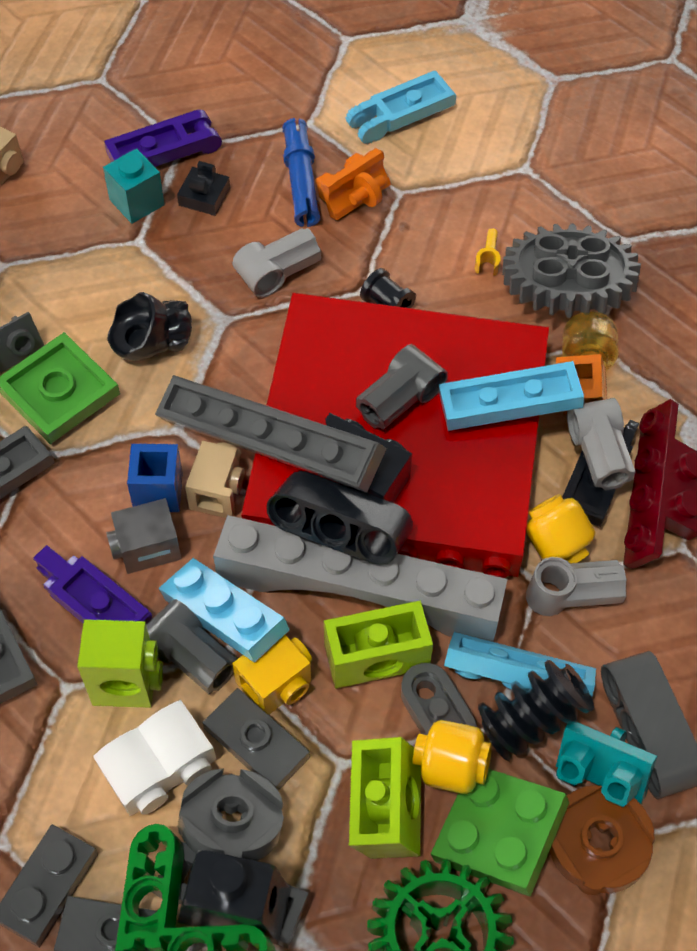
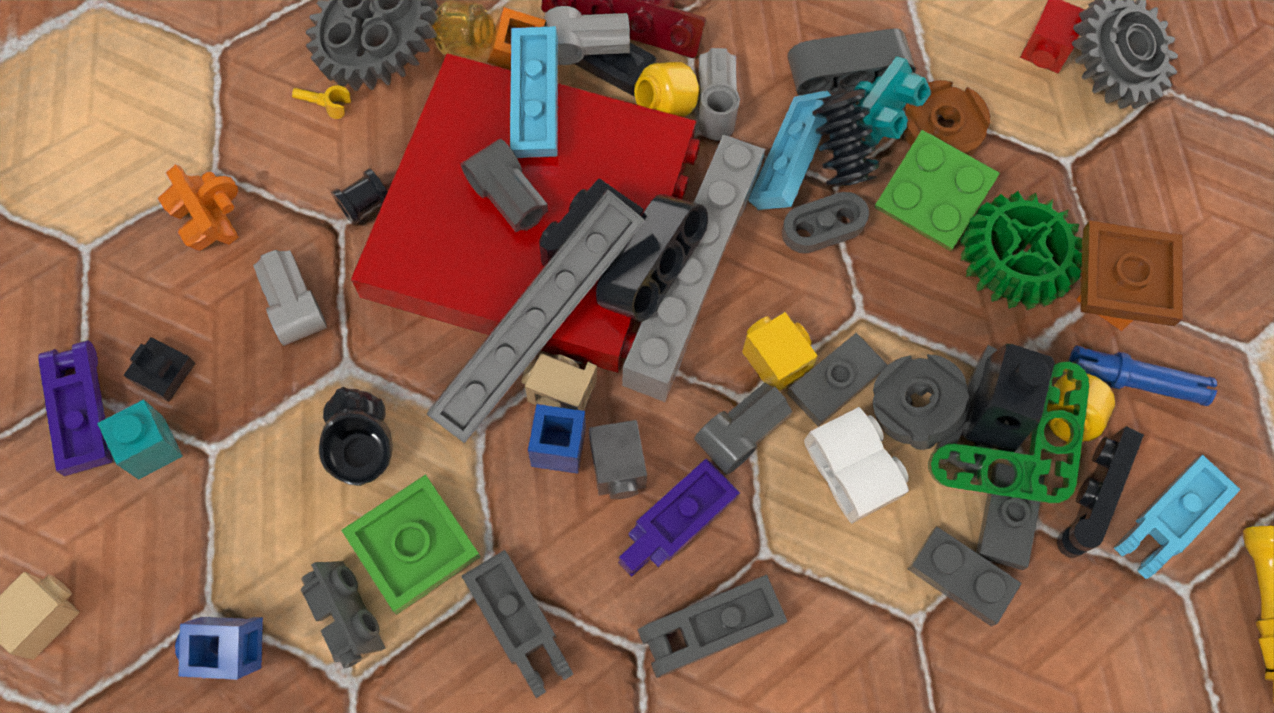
camera: 85 degrees left, 10 degrees up
lime brick [77,619,163,708] -> none
medium azure plate [159,558,290,663] -> none
blue pin [283,118,320,227] -> none
lime brick [324,600,433,689] -> none
medium azure hinge [345,70,456,144] -> none
lime brick [349,737,421,859] -> none
yellow head [413,720,492,794] -> none

